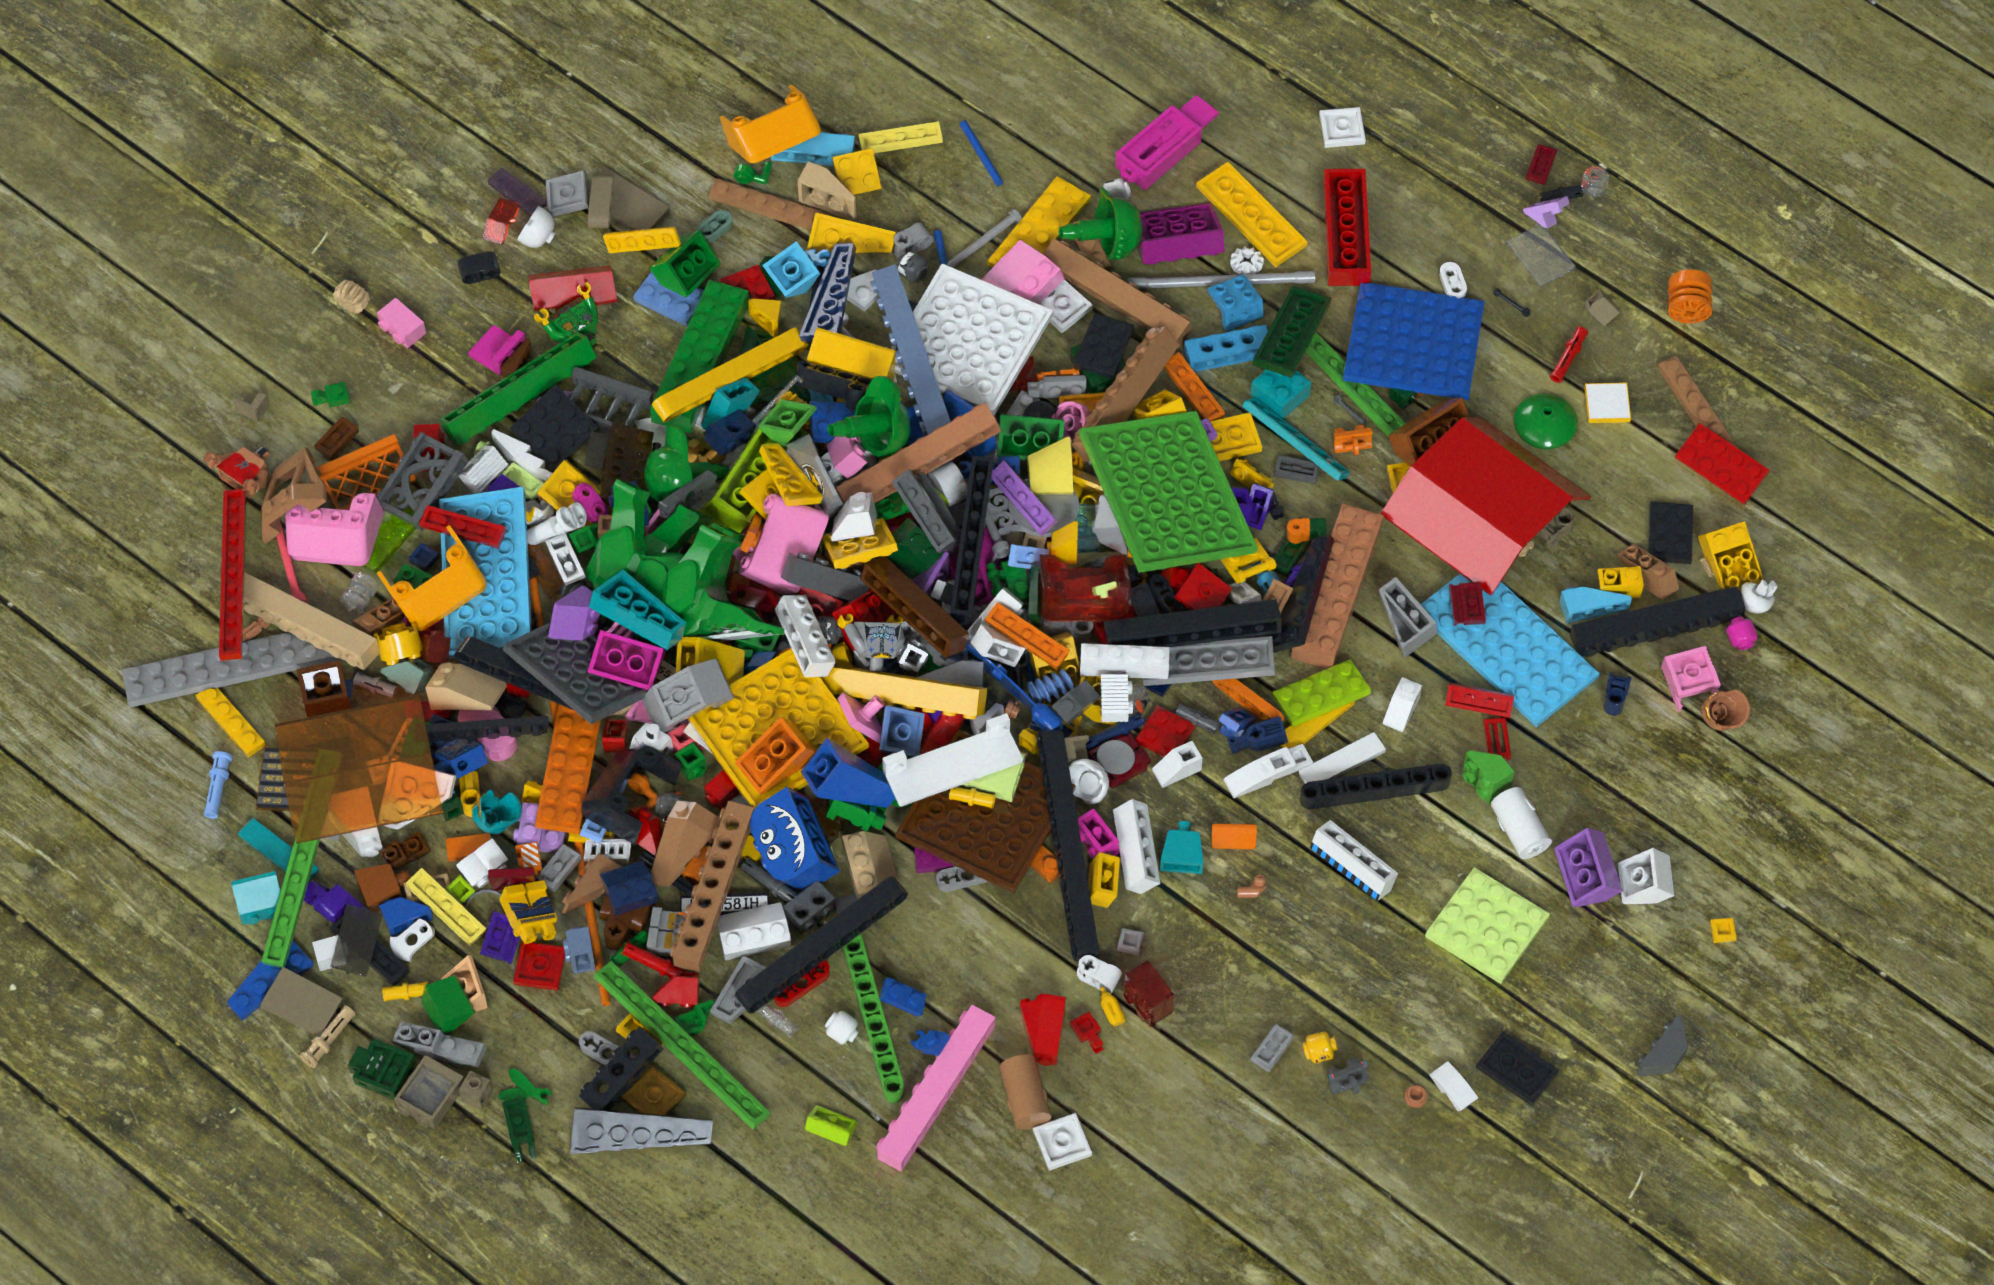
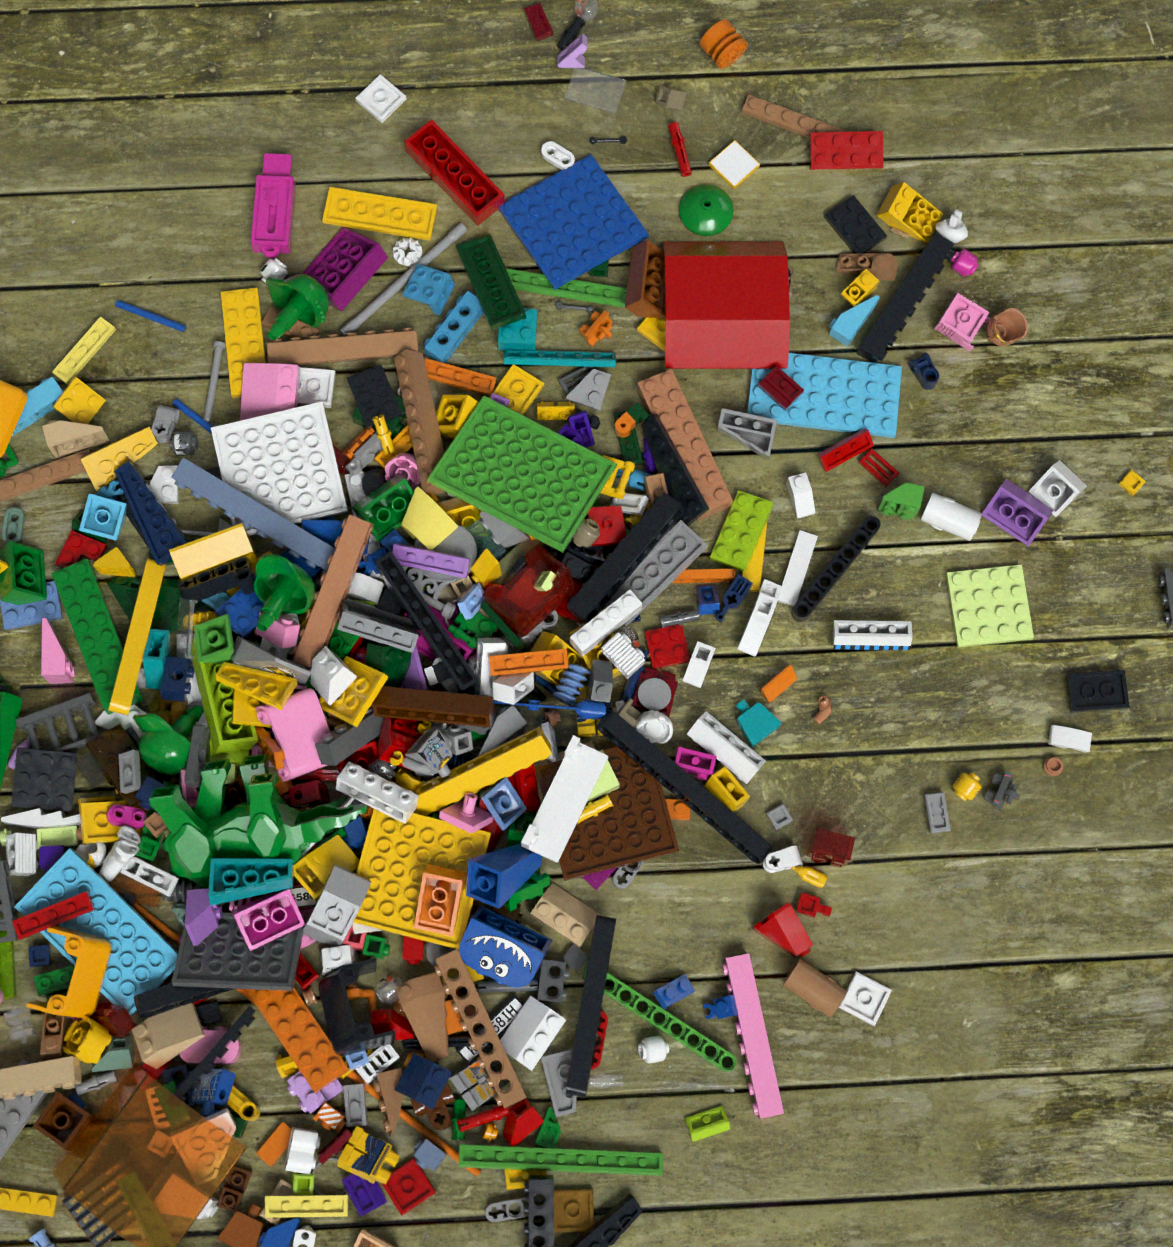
camera: 45 degrees left, 15 degrees up
teal helmet [472,789,522,834] -> none
none -> bright pink slope [41,618,76,684]
none -> light grey plate [119,750,141,794]
none -> medium nougat bush [302,987,318,1007]
none -> yellow pin [372,414,395,454]
none -> light orange plate [482,1123,498,1142]
none -> light grey wing [565,369,611,411]
none -> dark tan head [573,519,600,547]

